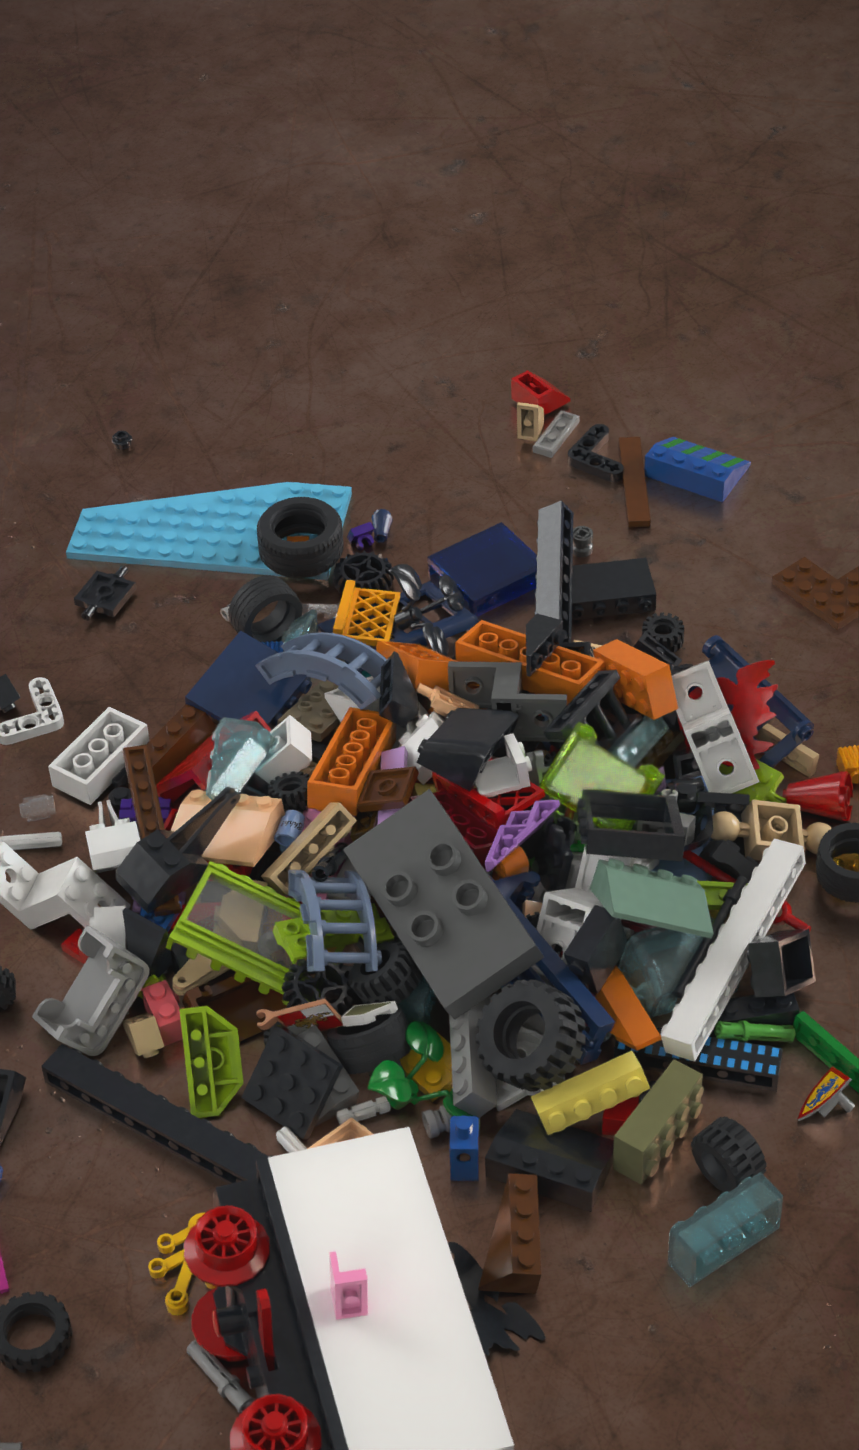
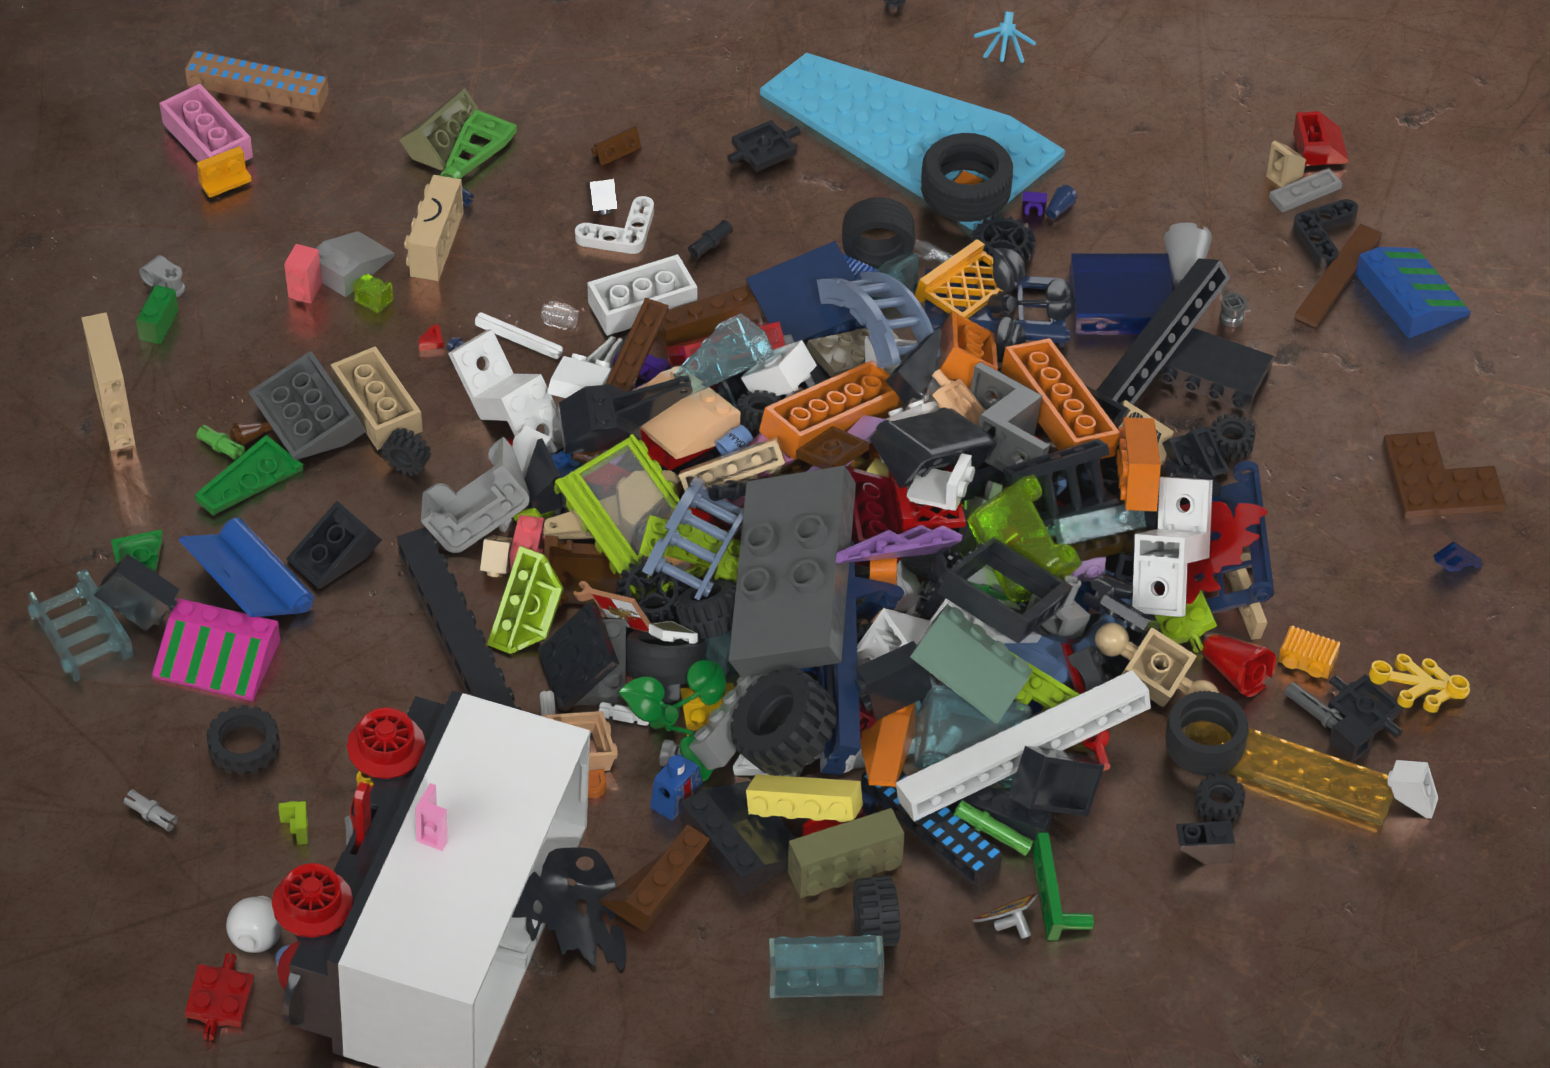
camera: 30 degrees right, 5 degrees up
black slope [526,614,565,677] -> none
black bar [672,876,748,998] -> none
none -> lime bracket [278,801,308,845]
none -> black pin [688,220,733,259]
none -> medium azure plant [973,11,1036,63]
none -> light grey cone [1163,223,1212,288]

